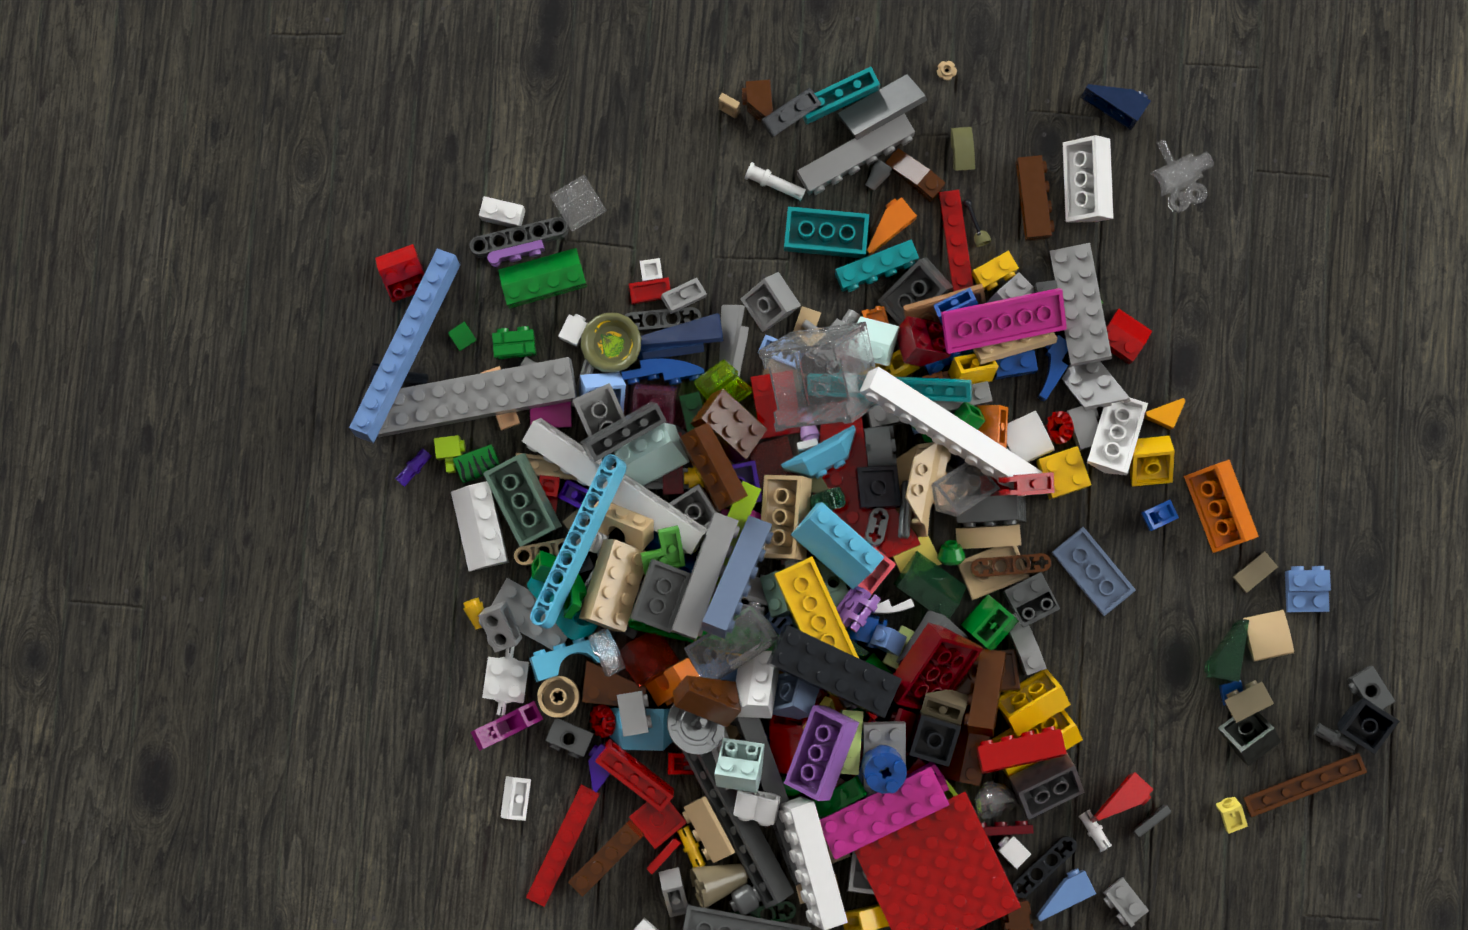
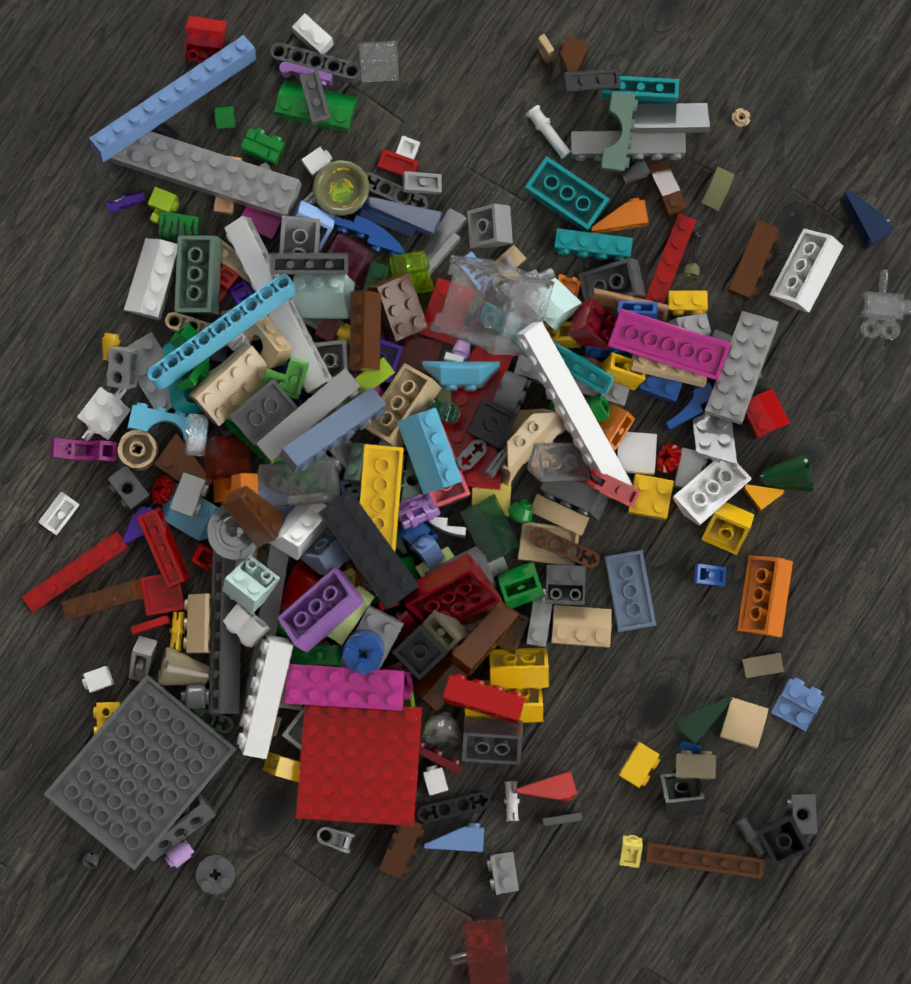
camera: 30 degrees right, 0 degrees up
none -> dark grey hinge [299,70,331,125]
none -> light grey slope [488,556,508,577]
none -> tan slope [551,605,611,648]
none -> sand green arch [600,91,638,173]
none -> yellow brick [619,742,660,788]
none -> dark green cone [760,453,814,492]

